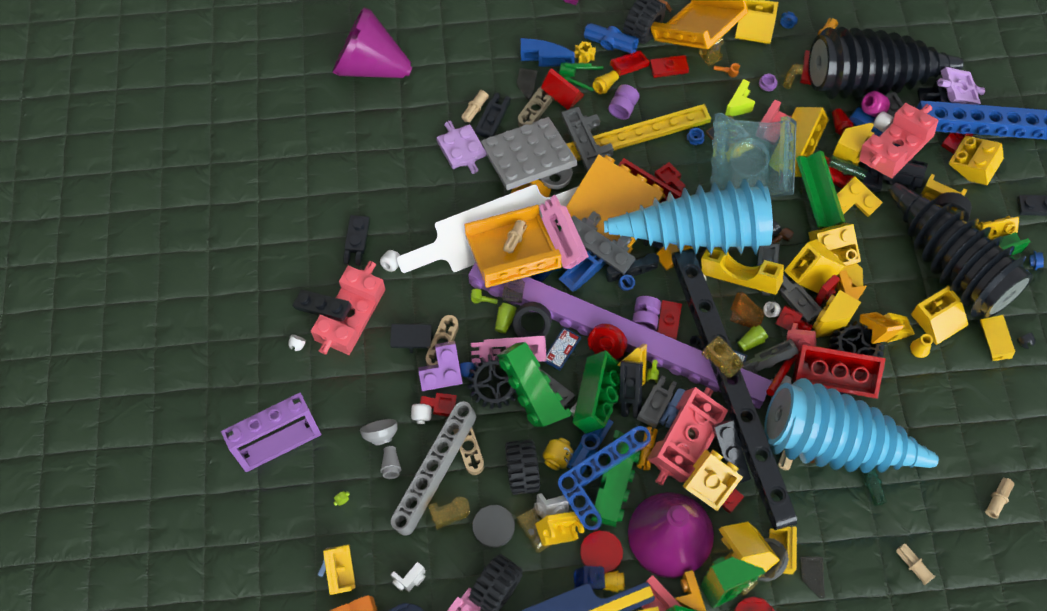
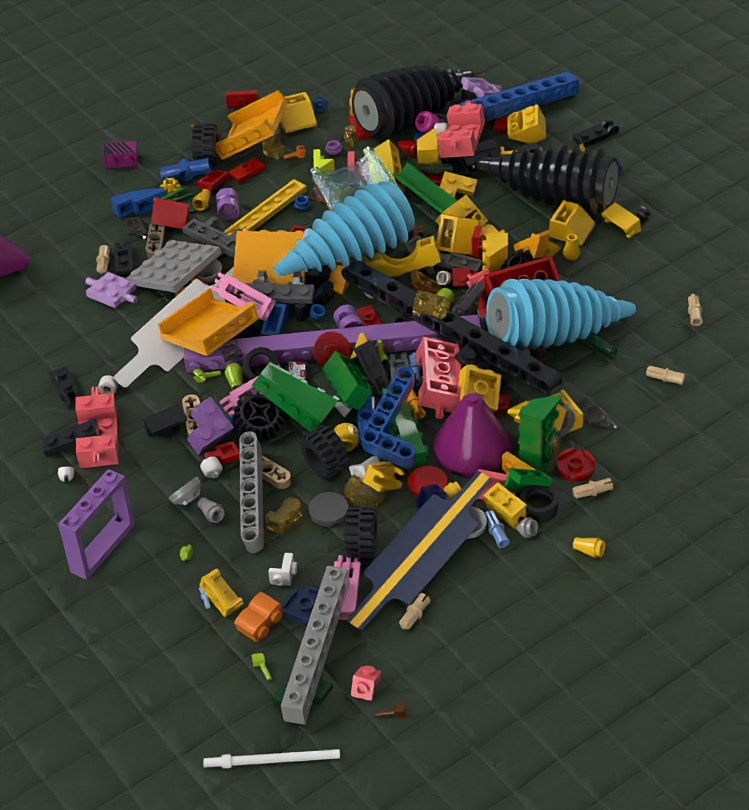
camera: 30 degrees left, 20 degrees down
tan axle [503,220,527,253] -> none

